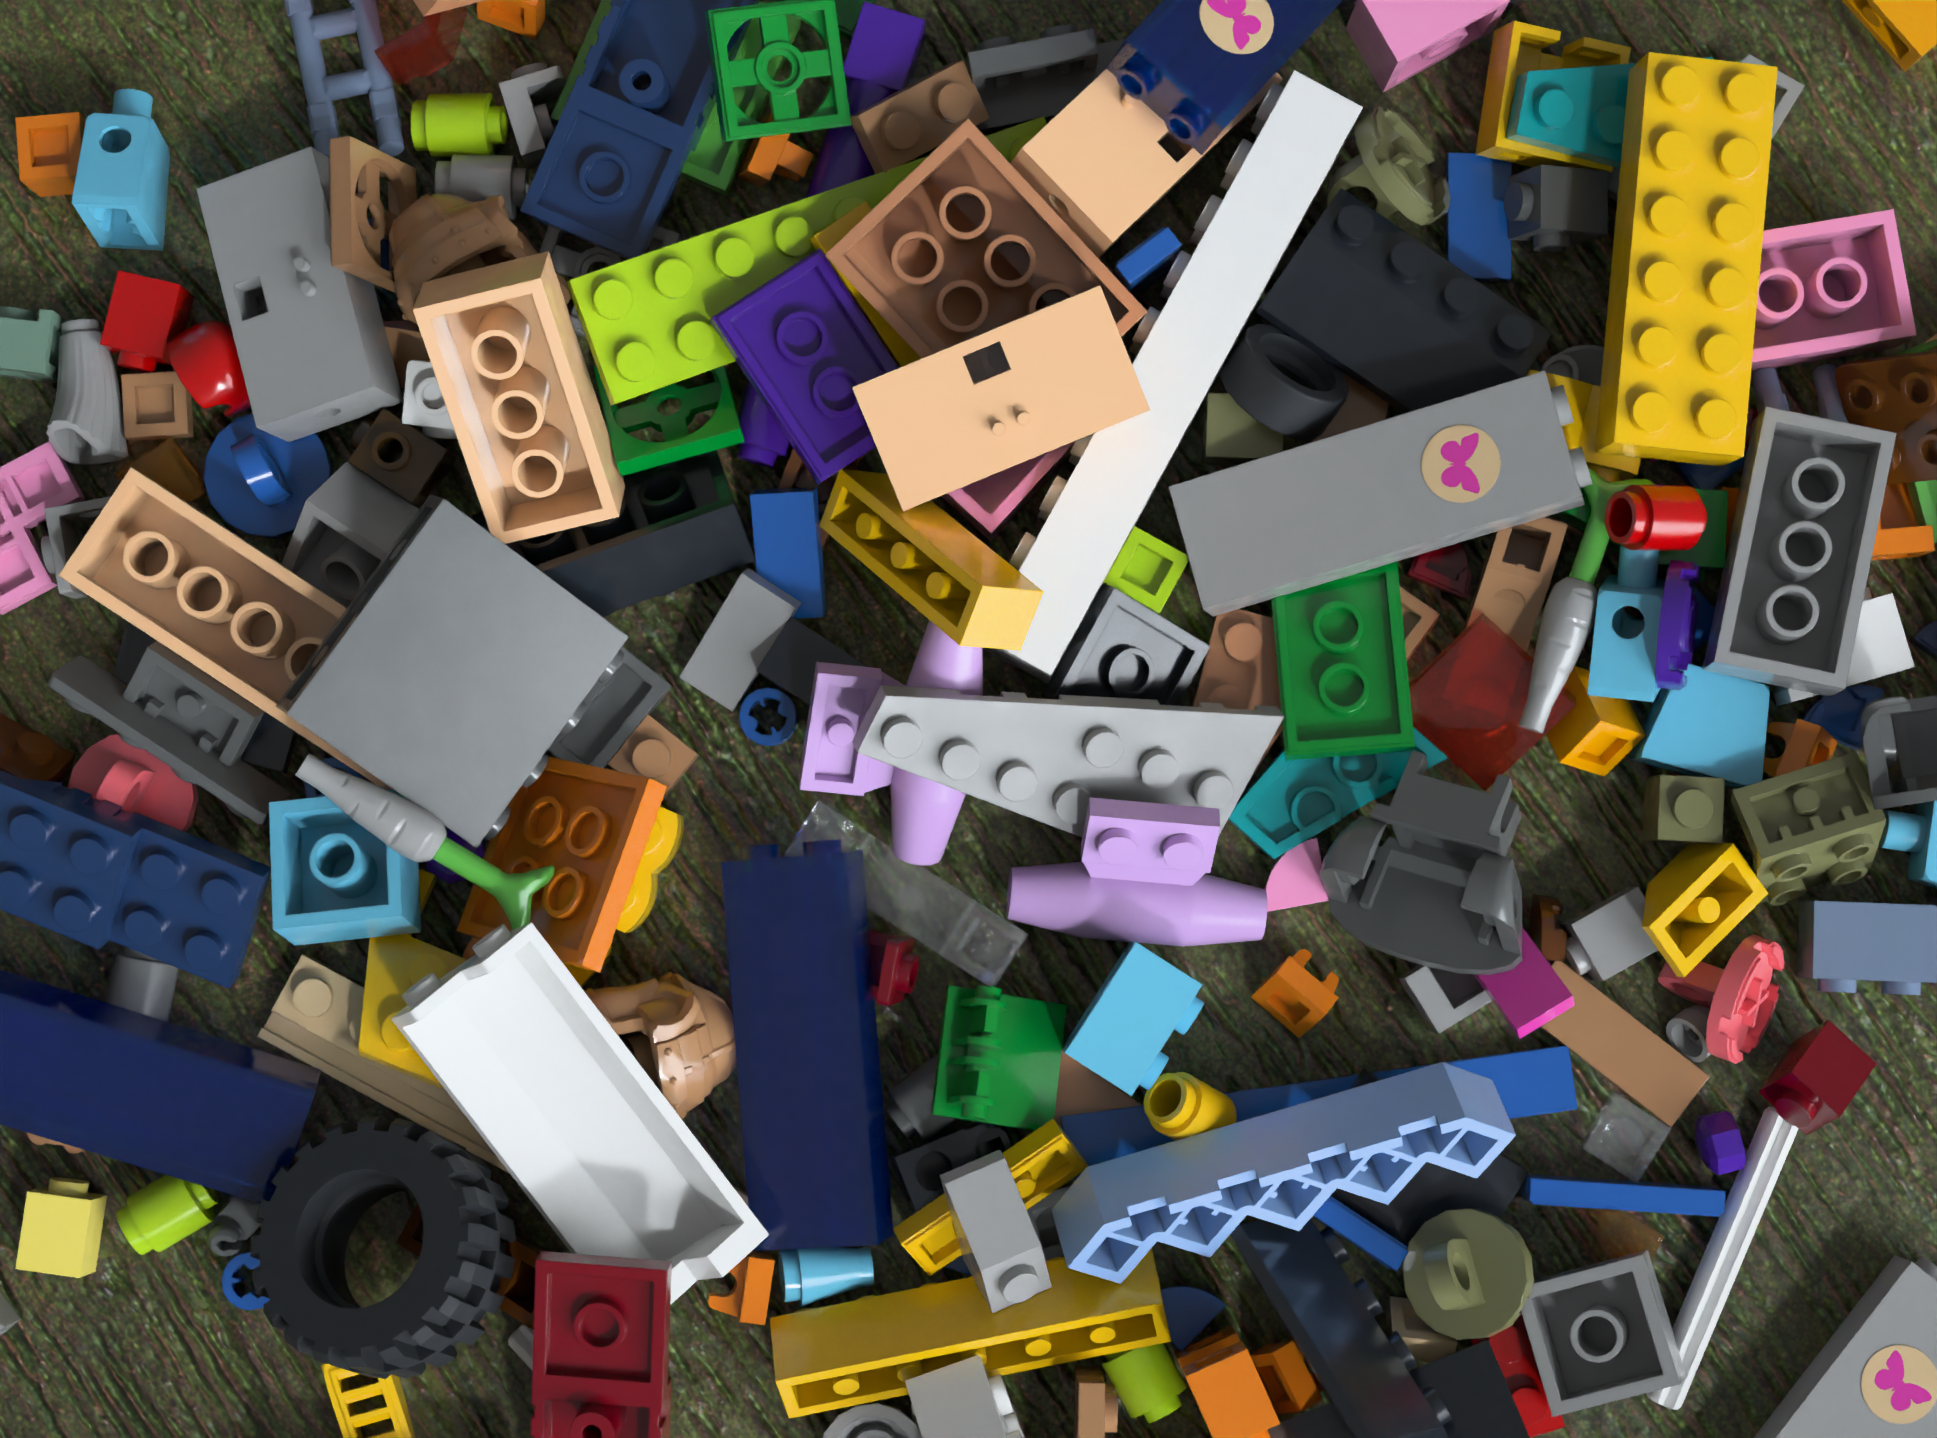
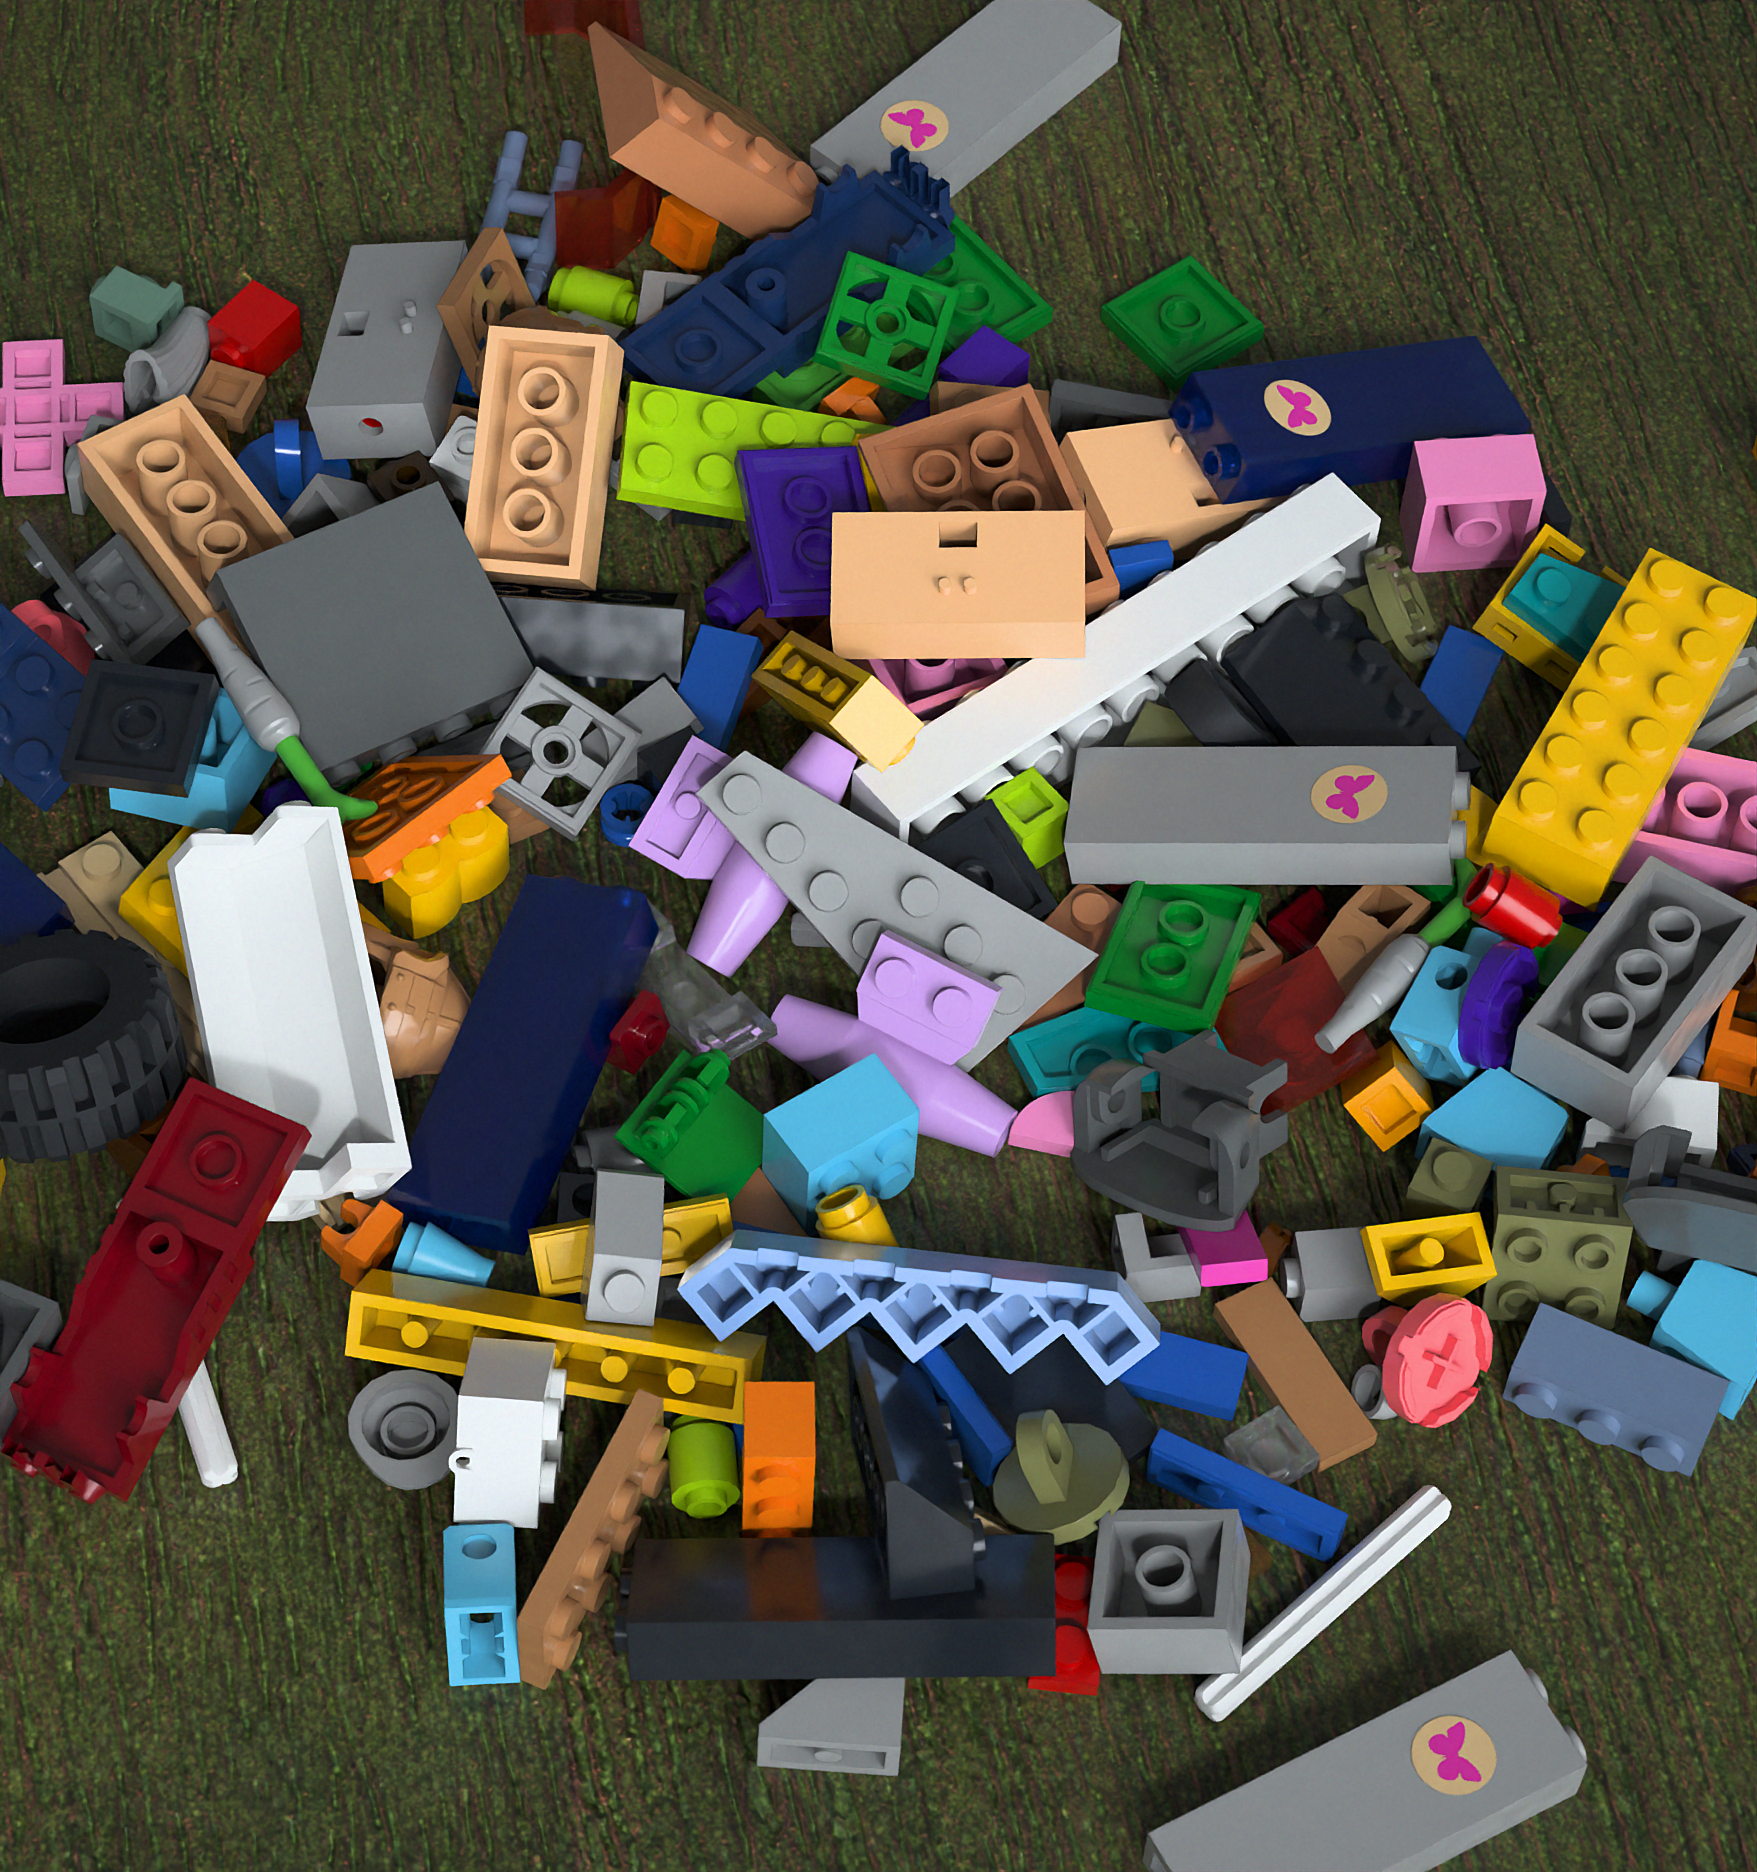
camera: 20 degrees right, 30 degrees down
orange panel [15,112,86,197] -> none
medium azure torso [72,89,170,251] -> none
red hair [167,321,251,417] -> none
green piece [593,365,745,476] -> none
orange tile [1250,1339,1324,1414] -> none
orange tile [1251,949,1339,1038] -> none
dark grey brick [1504,164,1608,253] -> none
dark purple tile [1695,1109,1746,1175] -> none
dark red brick [1758,1020,1877,1135] -> none
none -> black plate [59,659,220,798]
none -> light grey piece [478,667,642,841]

